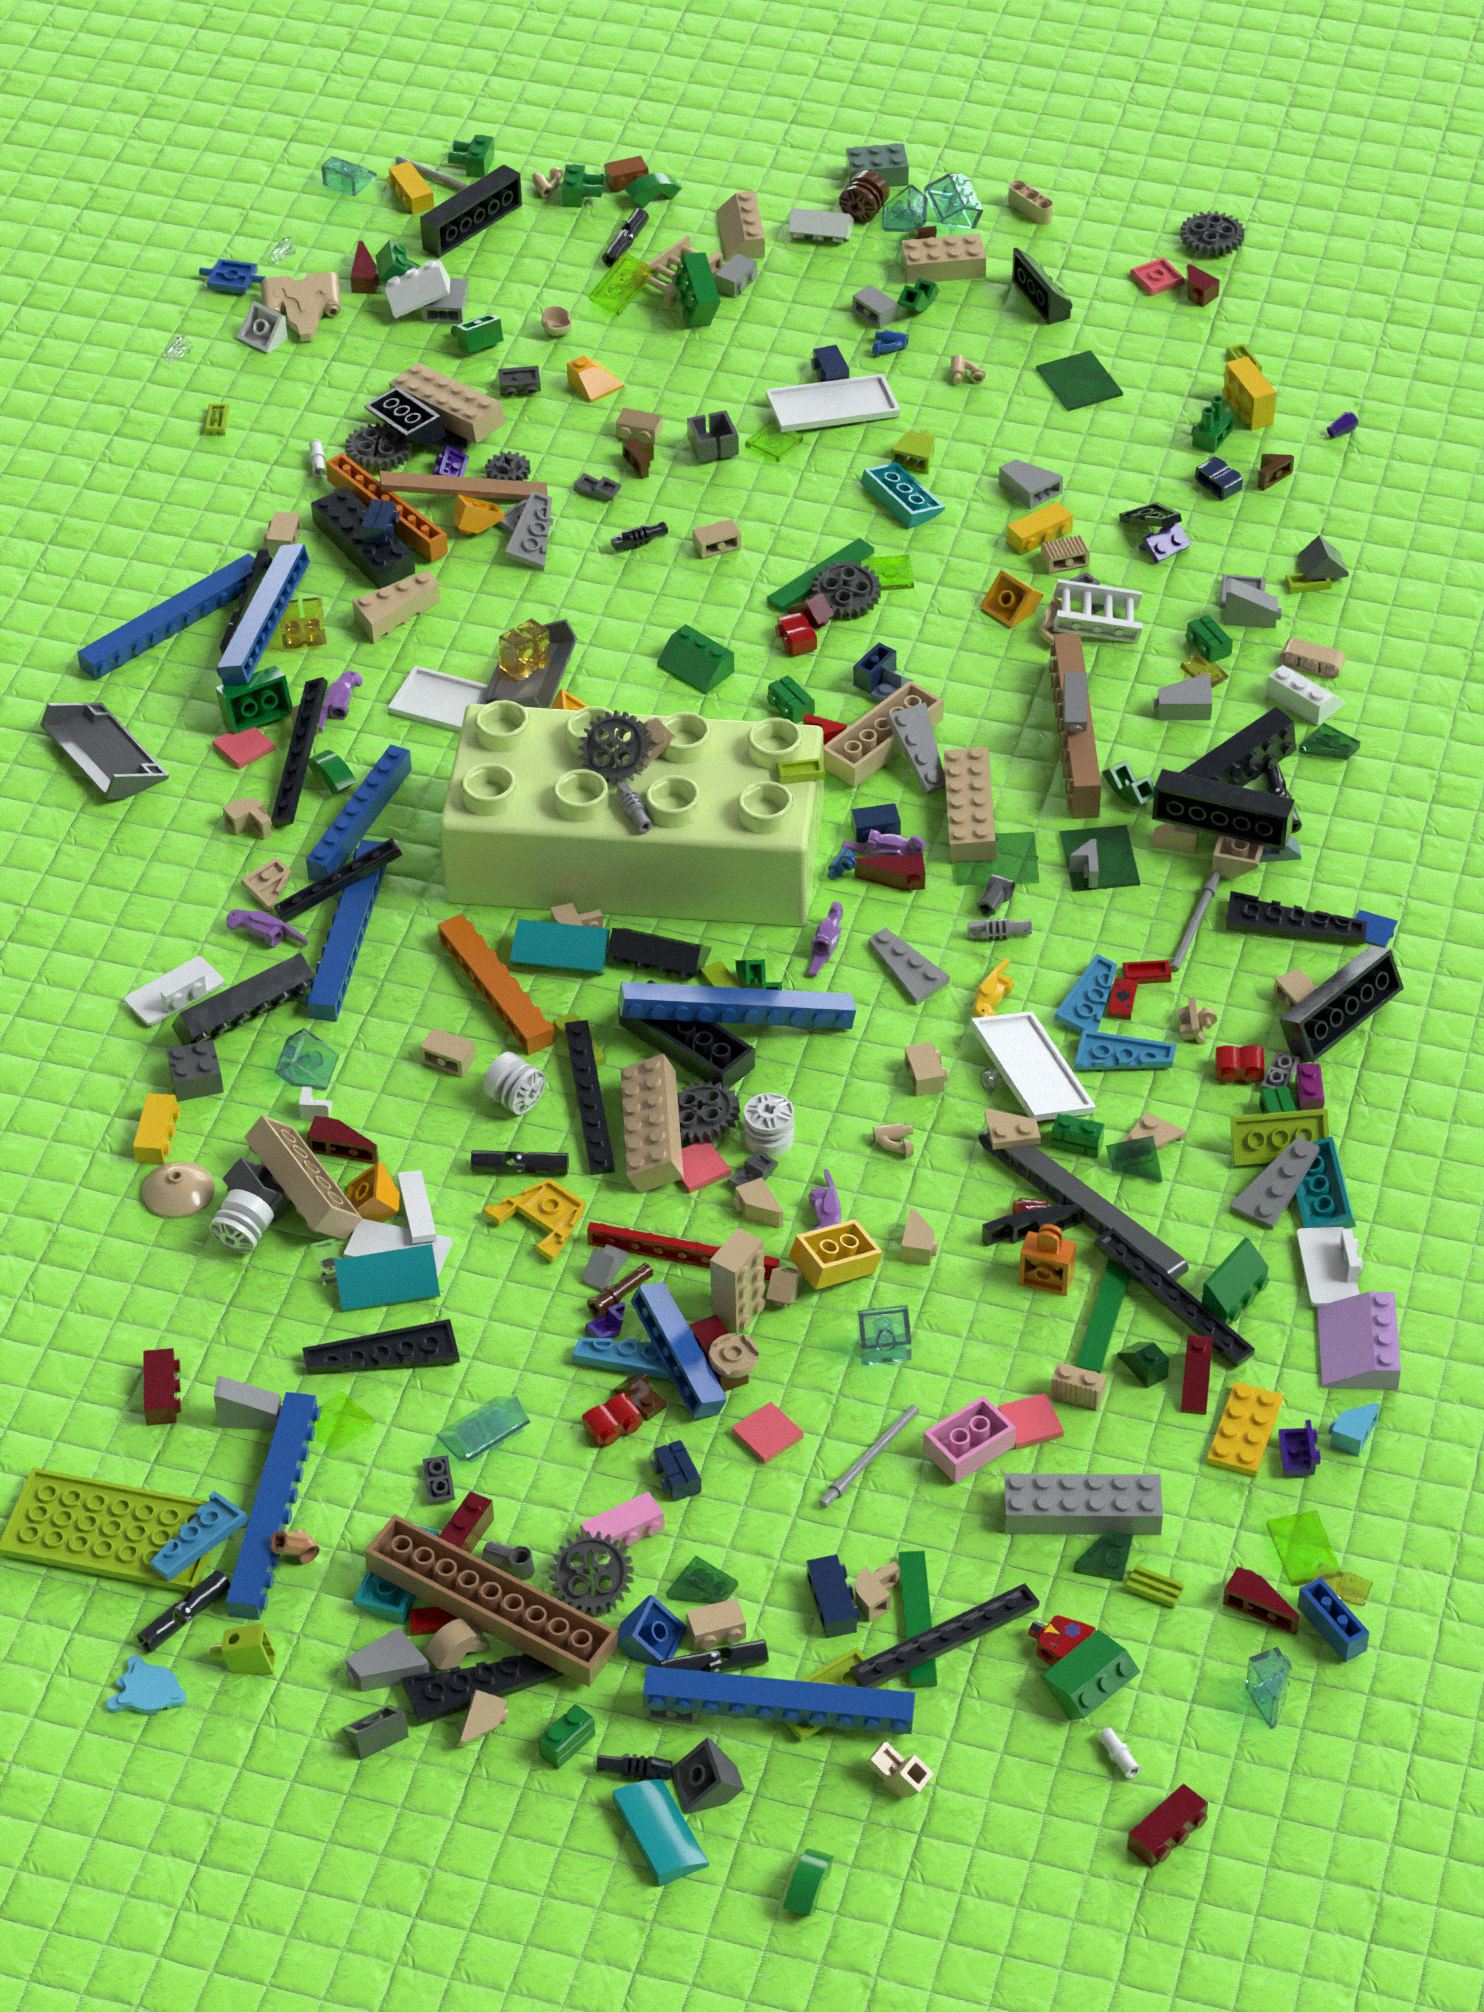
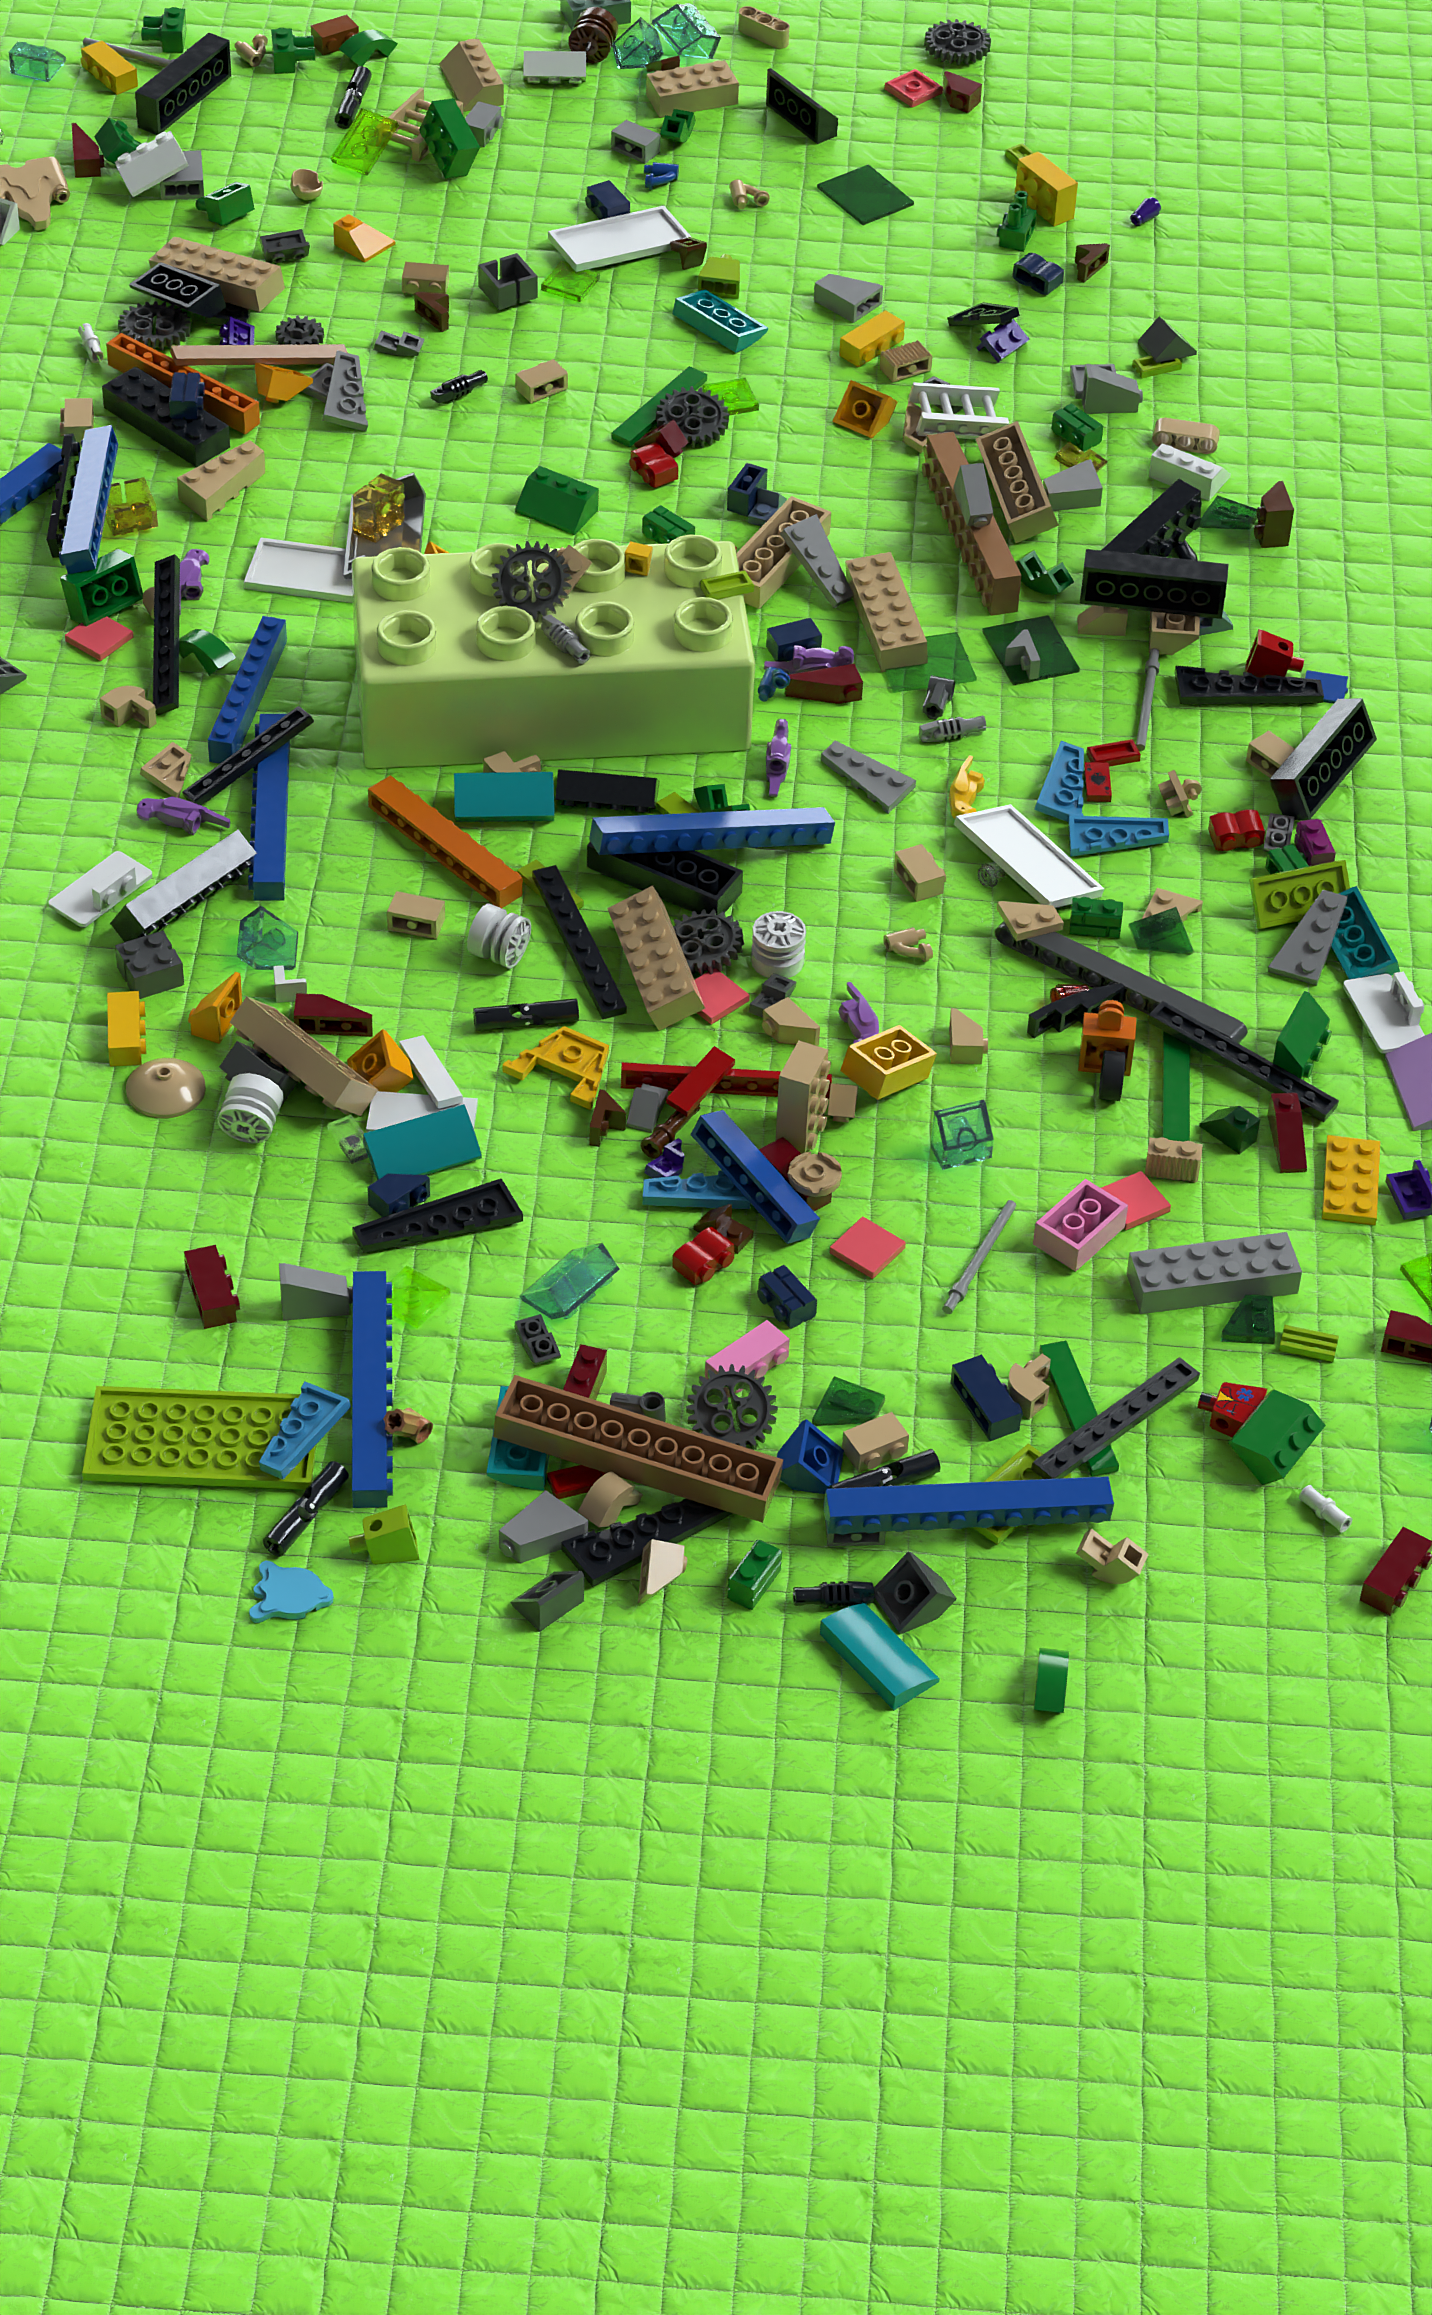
camera: 15 degrees left, 0 degrees up
none -> light orange slope [188,972,242,1044]
none -> dark blue slope [367,1174,430,1217]
none -> reddish brown slope [589,1089,626,1147]
none -> yellow slope [624,541,653,576]
none -> red tile [666,1046,735,1117]
none -> slope [670,237,707,270]
none -> tan brick [976,421,1059,543]
none -> black tyre [1099,1050,1125,1101]
none -> red torso [1245,629,1304,678]
none -> slope [1254,481,1294,548]

